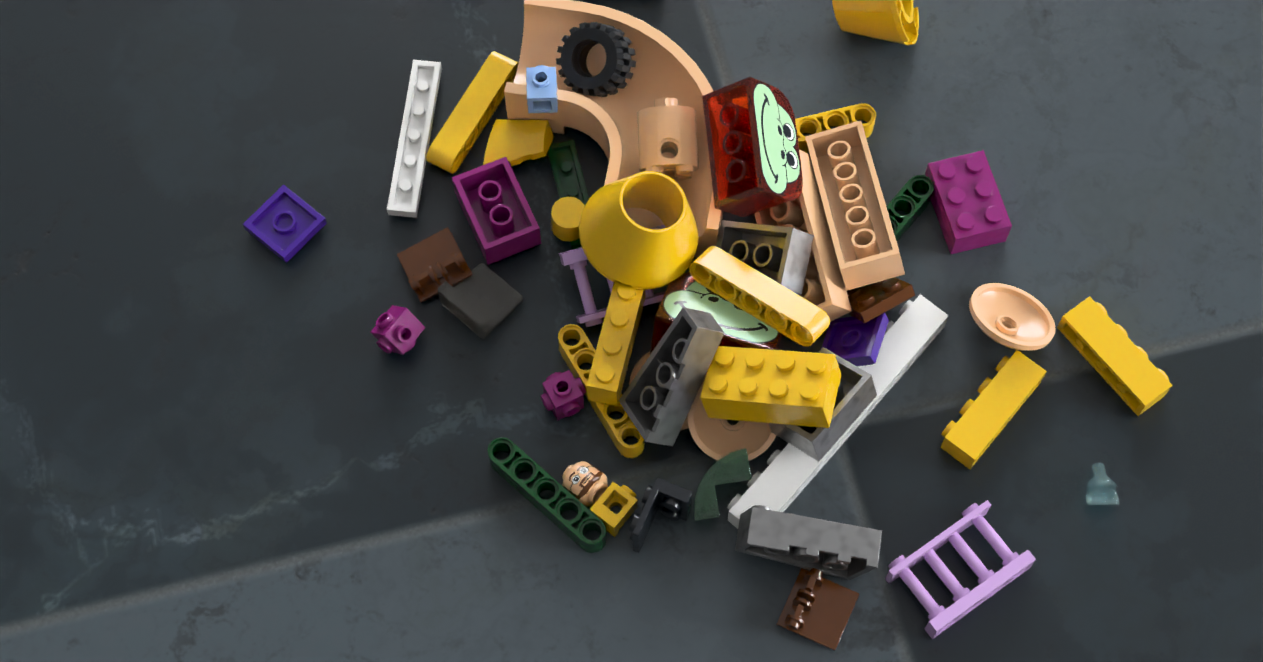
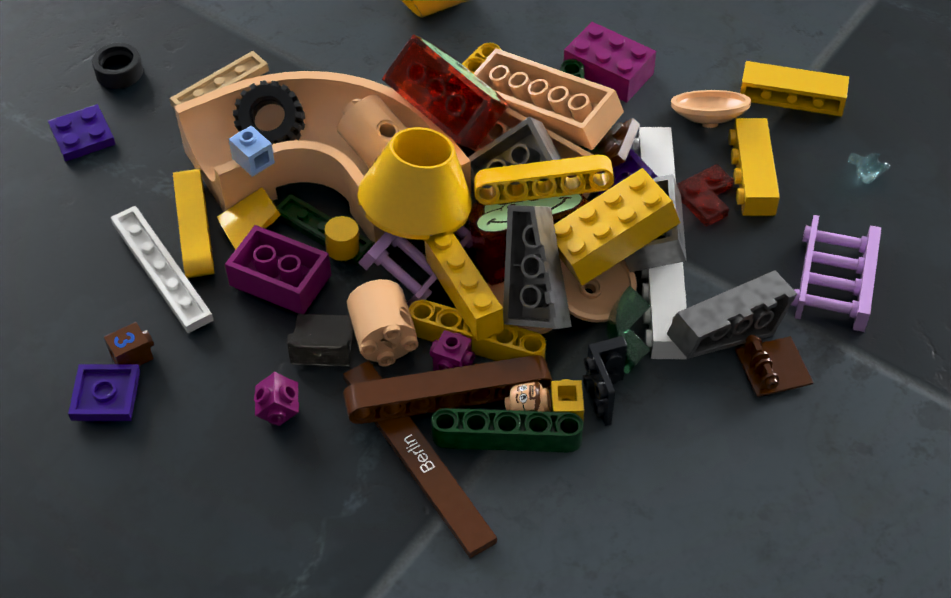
camera: 40 degrees left, 15 degrees down
reddish brown hinge [397,227,473,303] -> none
none -> reddish brown brick [104,322,154,366]
none -> reddish brown beam [343,355,553,424]
none -> reddish brown tile [343,361,497,558]
none -> light nougat cylinder [347,279,418,367]
none -> clear red plate [677,164,734,227]

